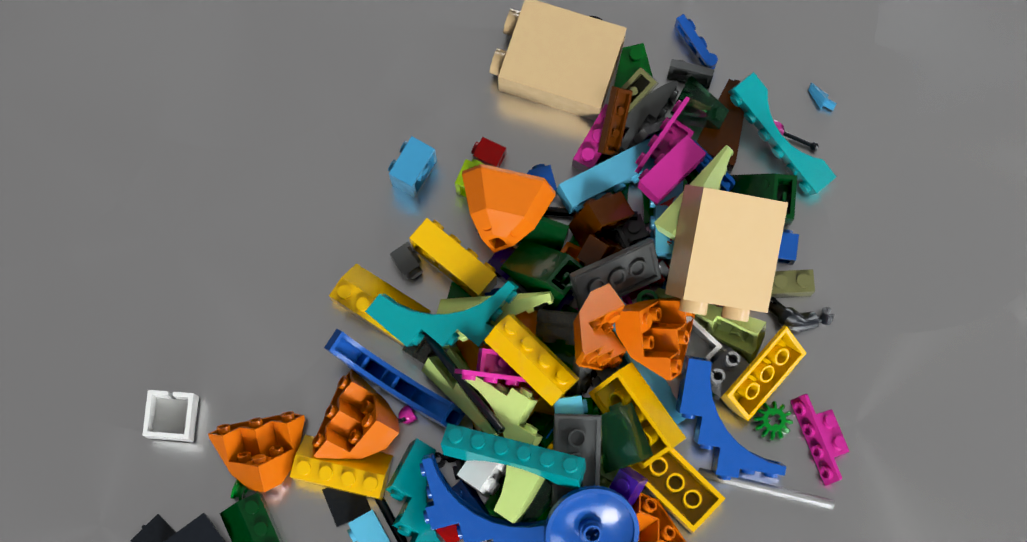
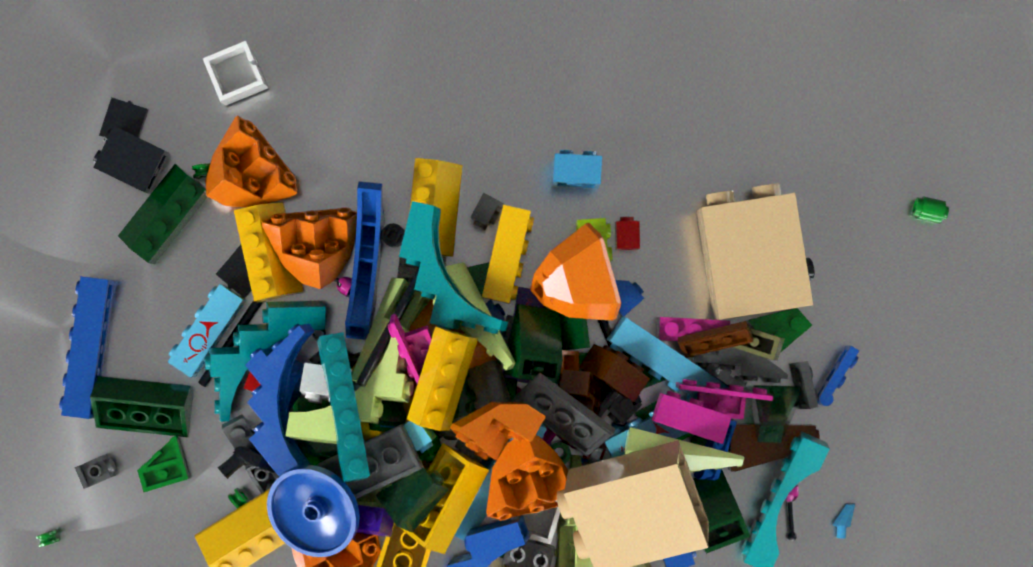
camera: 65 degrees right, 10 degrees up
none -> black wheel [381,223,405,248]

